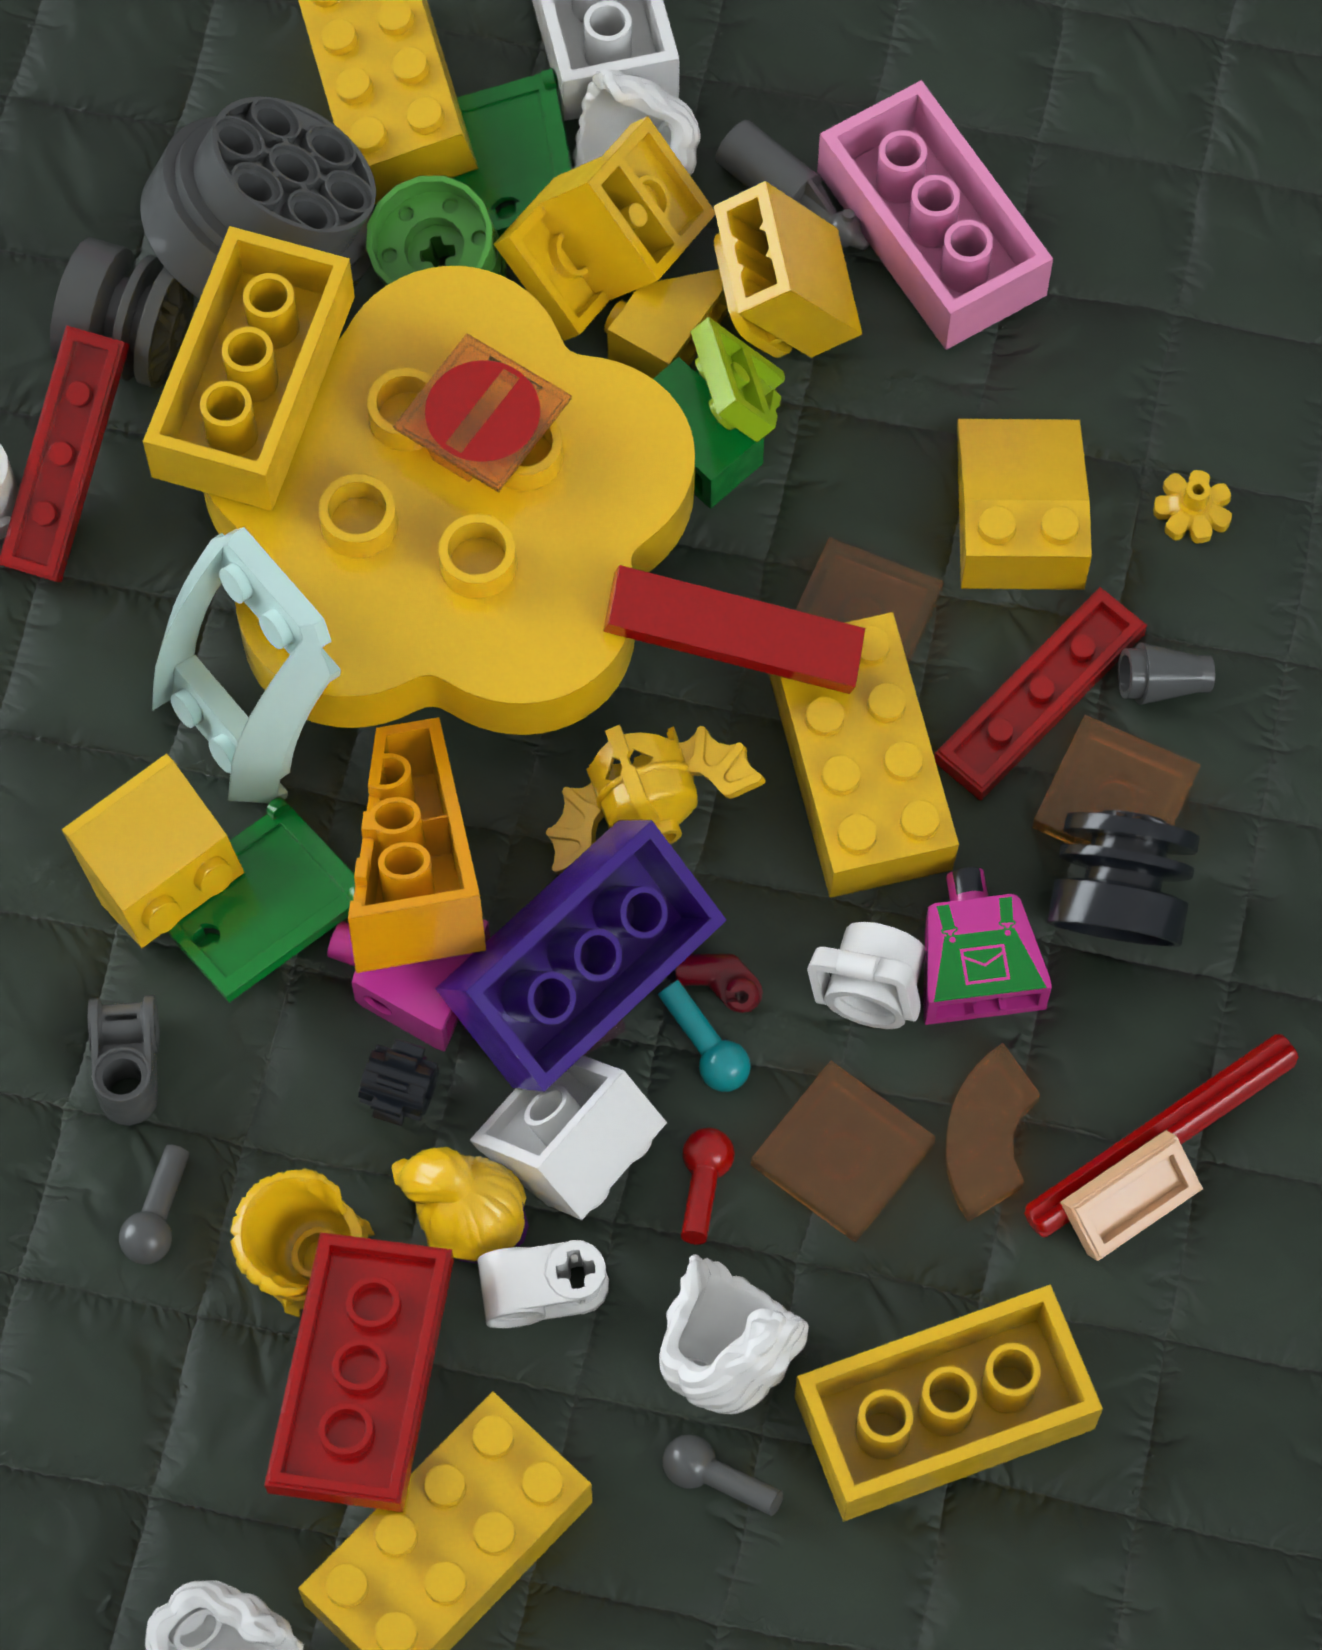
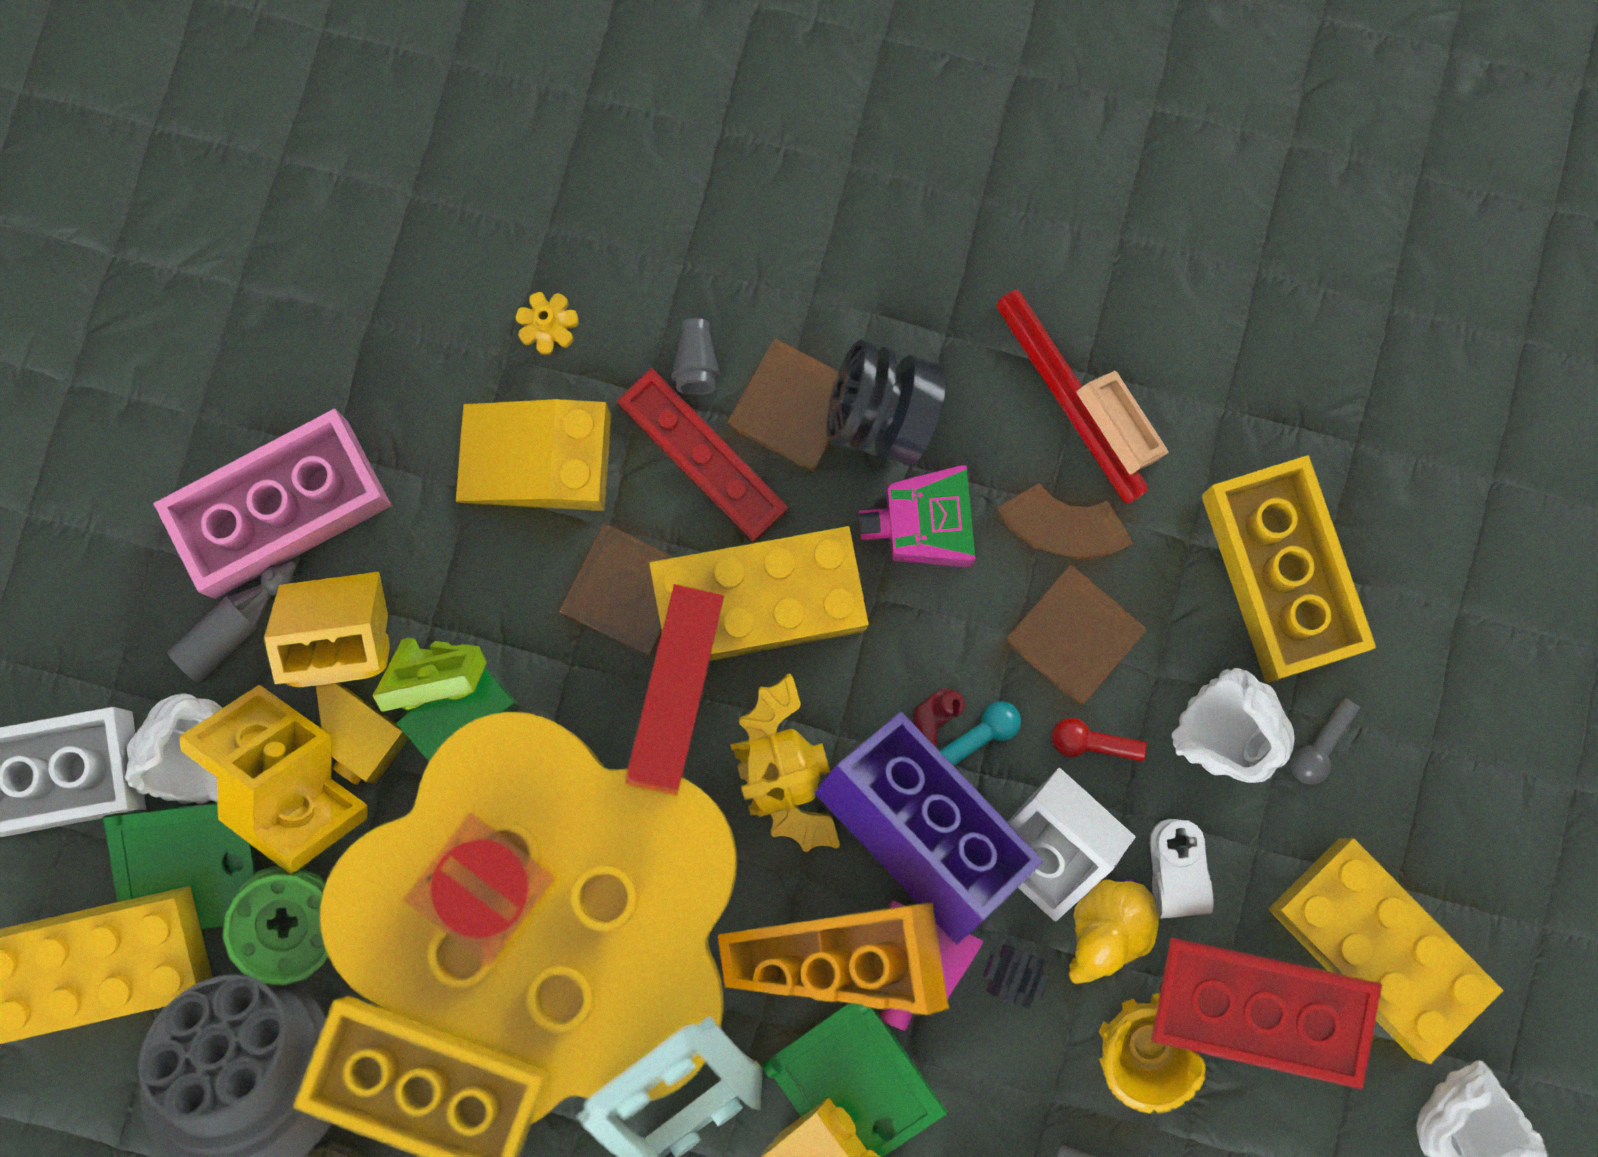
camera: 85 degrees left, 15 degrees up
white piece [807,922,926,1029] -> none

